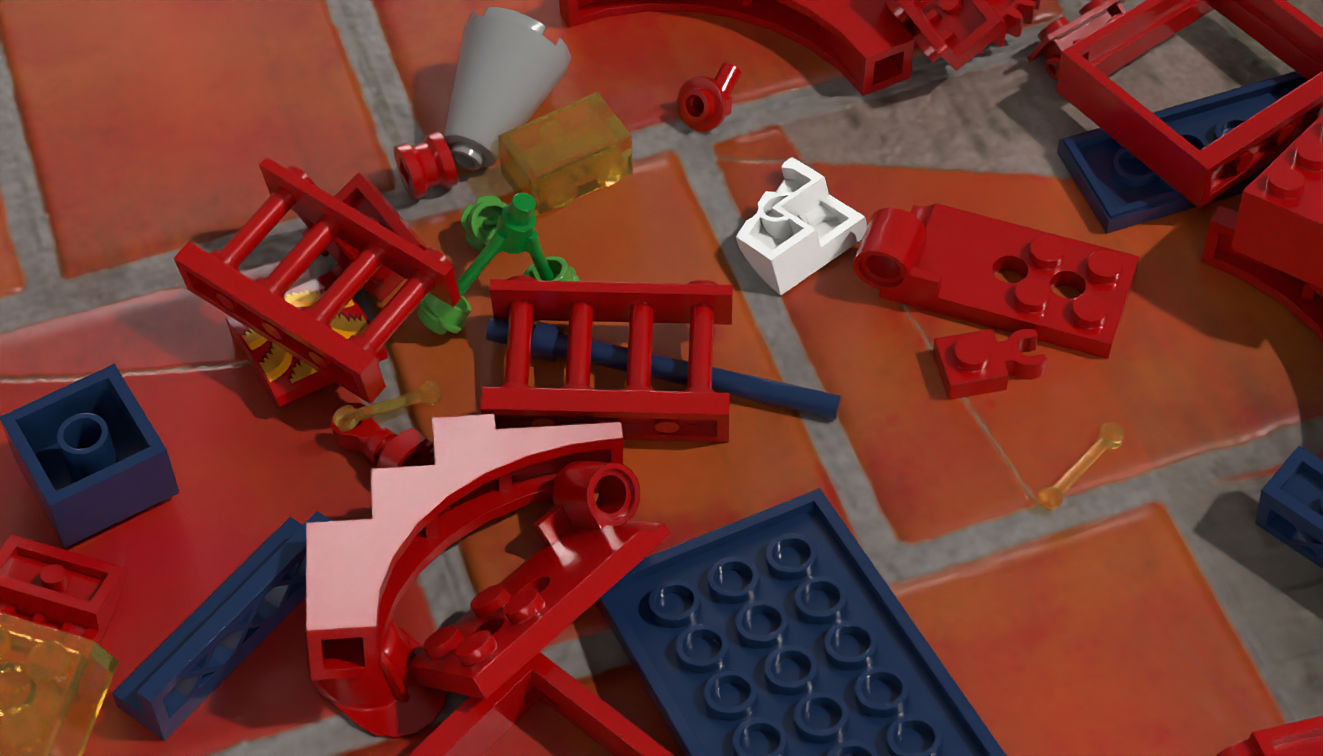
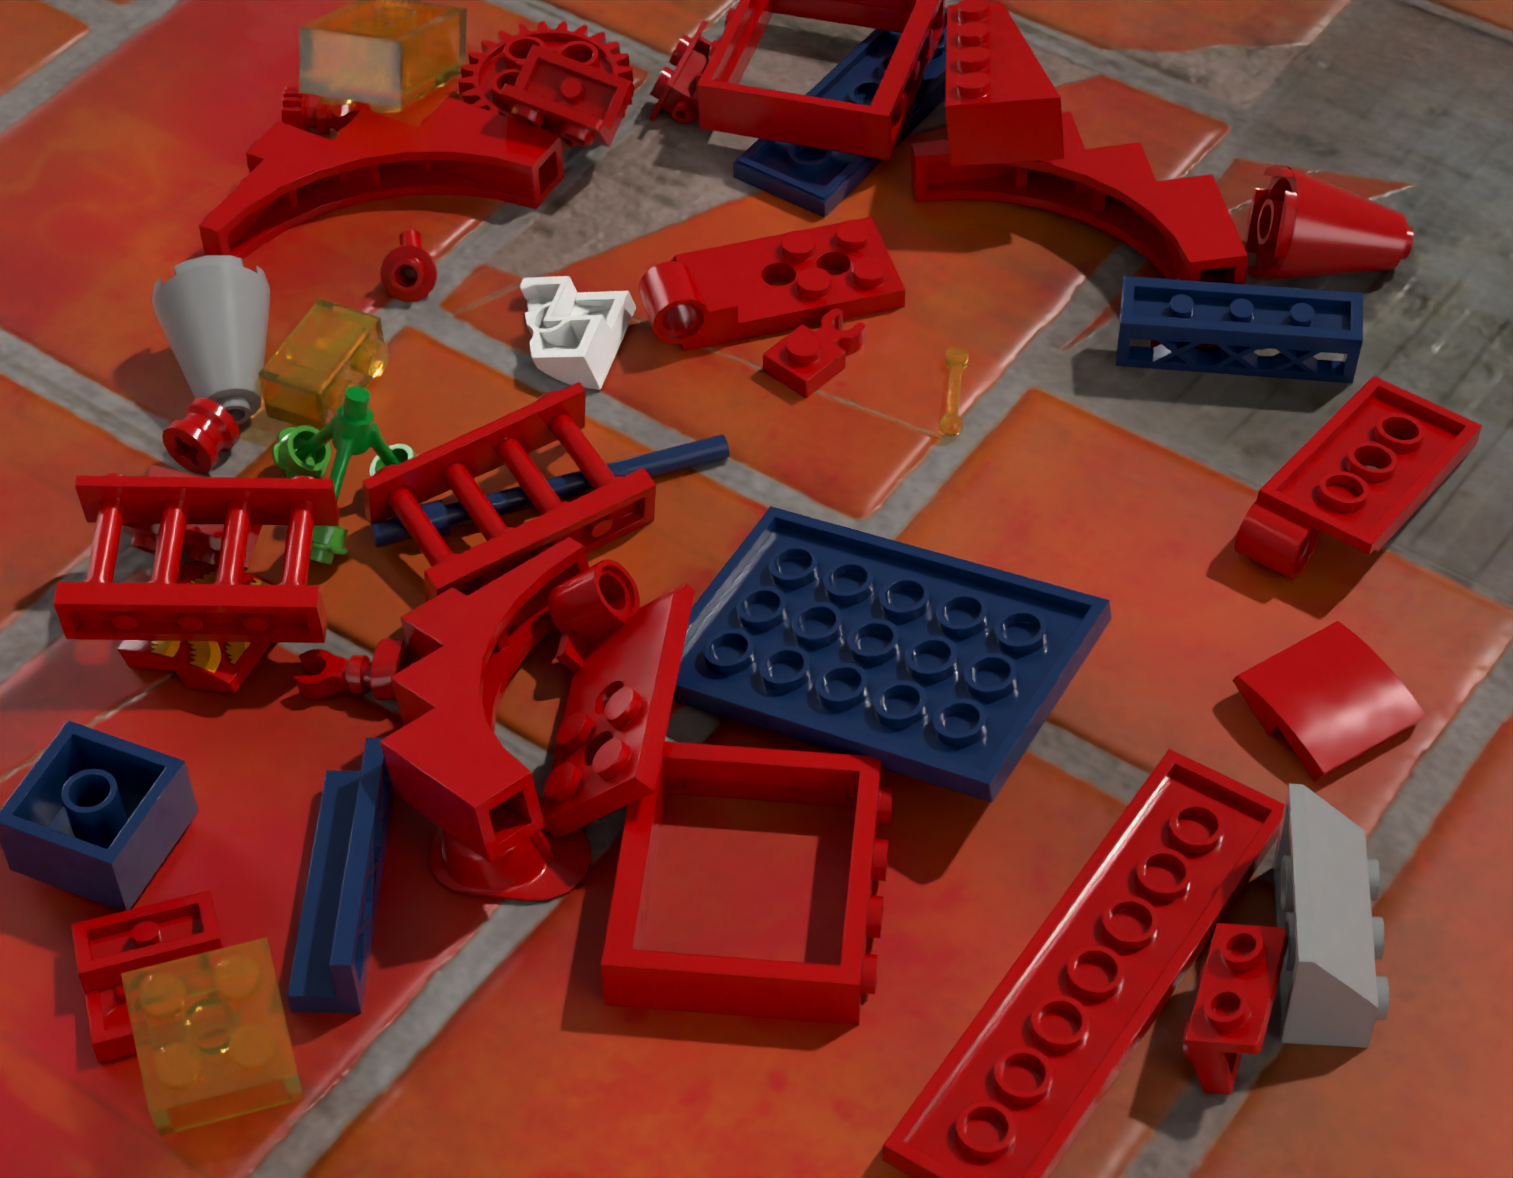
camera: 35 degrees left, 5 degrees down
clear yellow hinge [332,381,442,432] -> none

